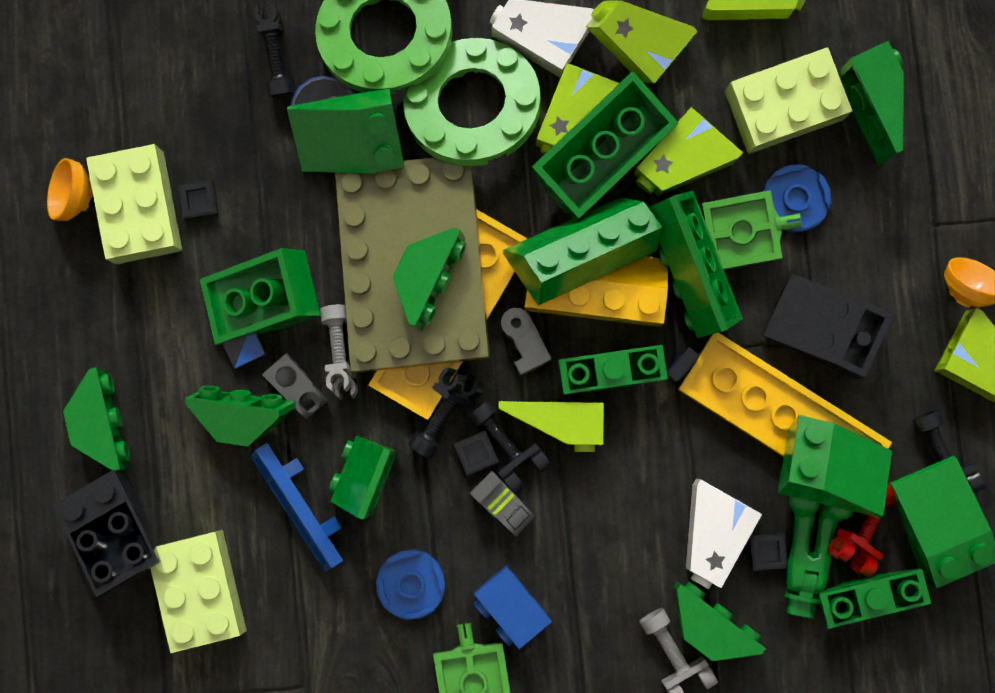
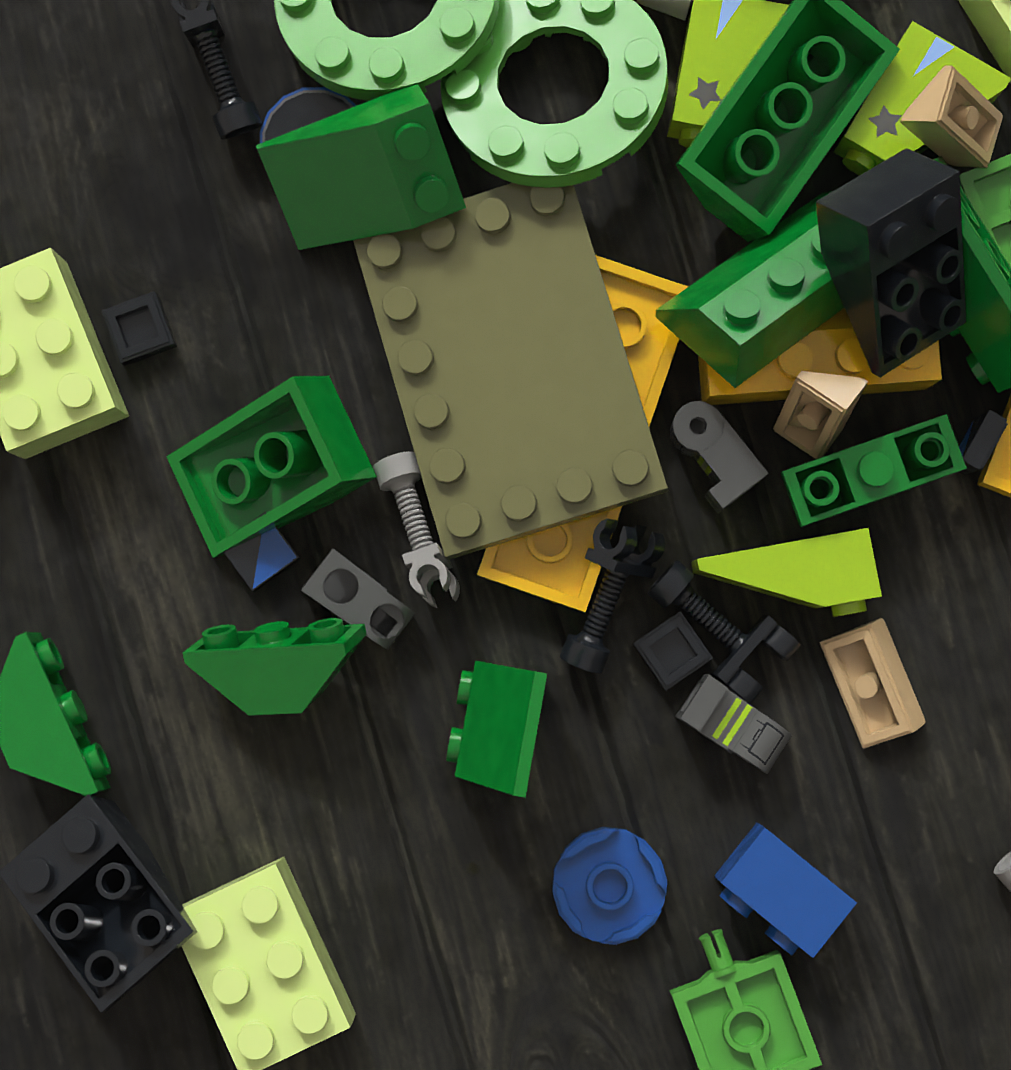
camera: 10 degrees left, 0 degrees up
blue hinge [250,443,343,572] -> none
green slope [392,227,467,332] -> none
none -> tan slope [773,371,868,459]
none -> black slope [816,148,966,378]
none -> tan slope [820,618,925,749]
none -> tan slope [900,66,1003,168]

